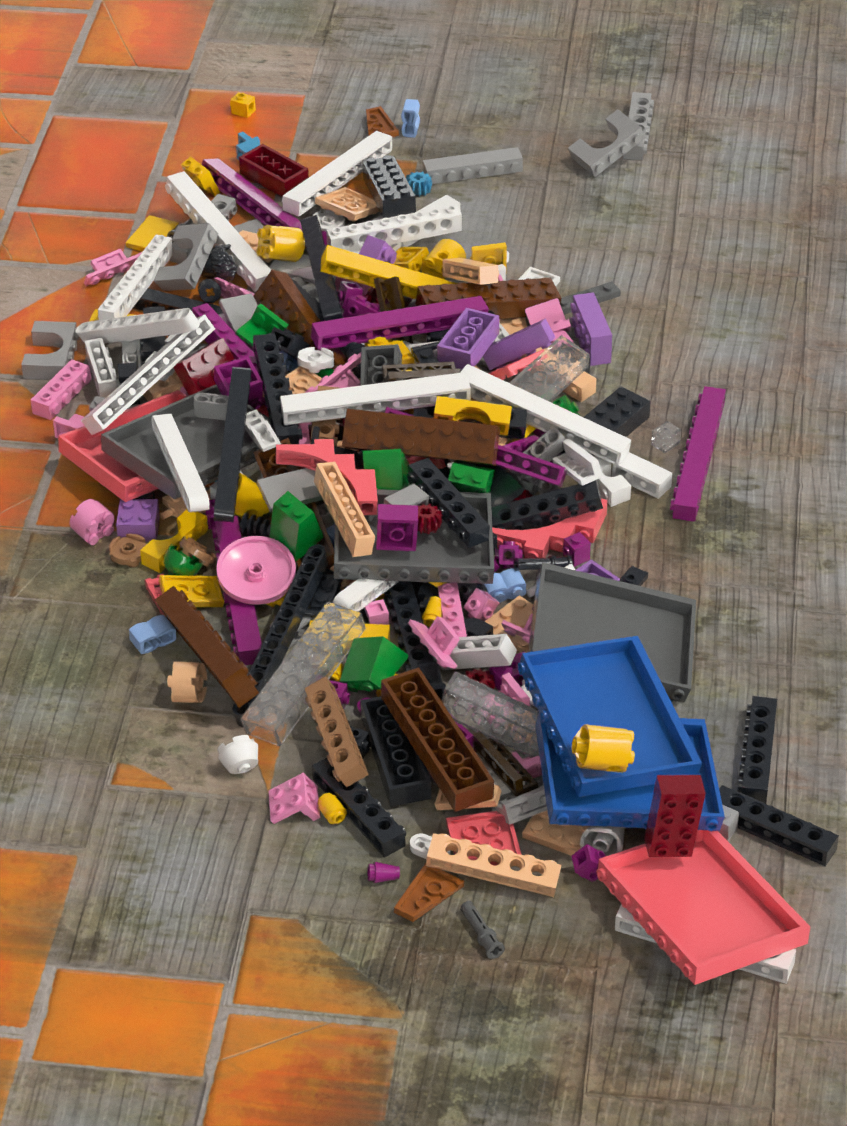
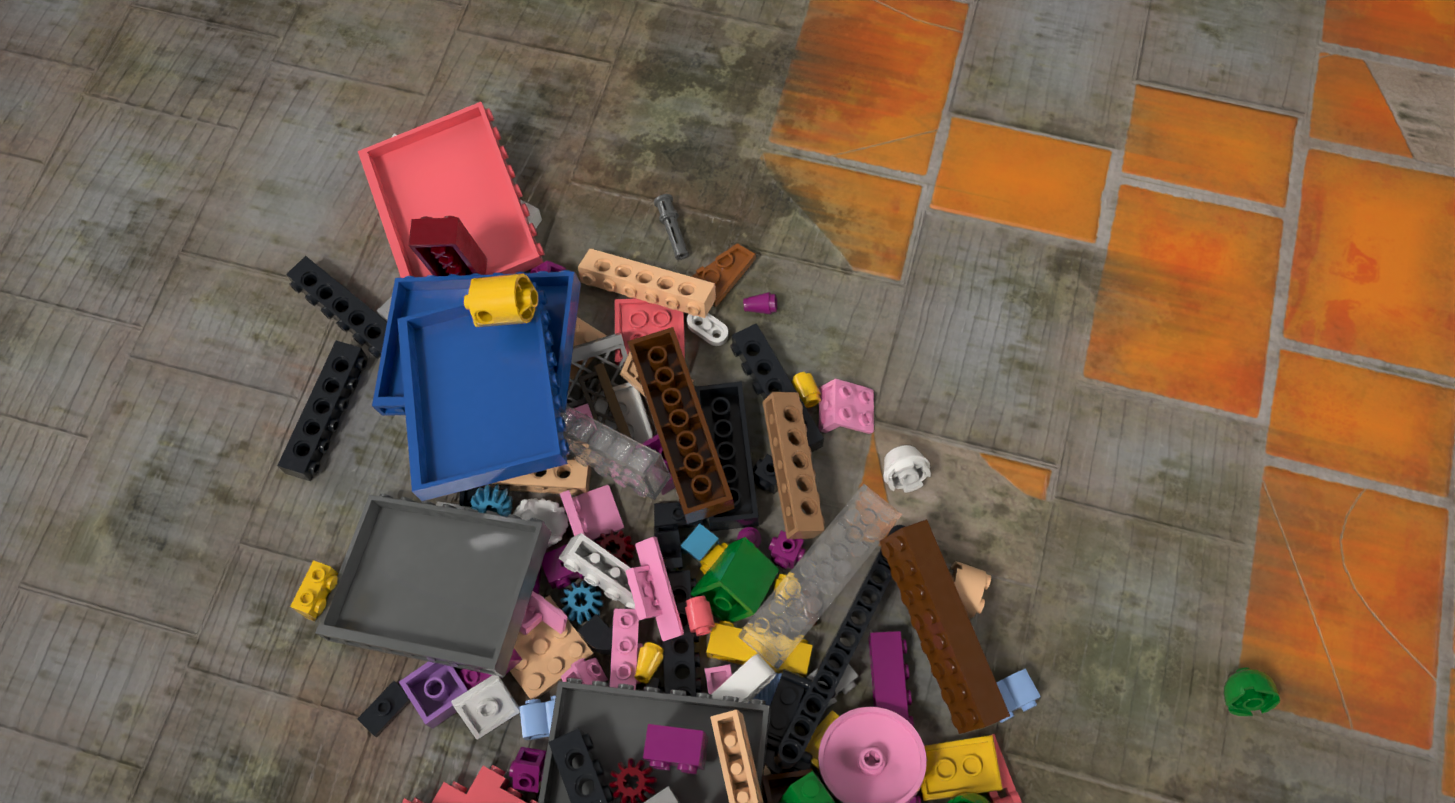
camera: 170 degrees left, 25 degrees up
black pin [513,555,572,571] -> none
magenta brick [562,532,591,567] -> none
none -> yellow plate [290,560,338,622]
none -> coral brick [685,596,715,636]

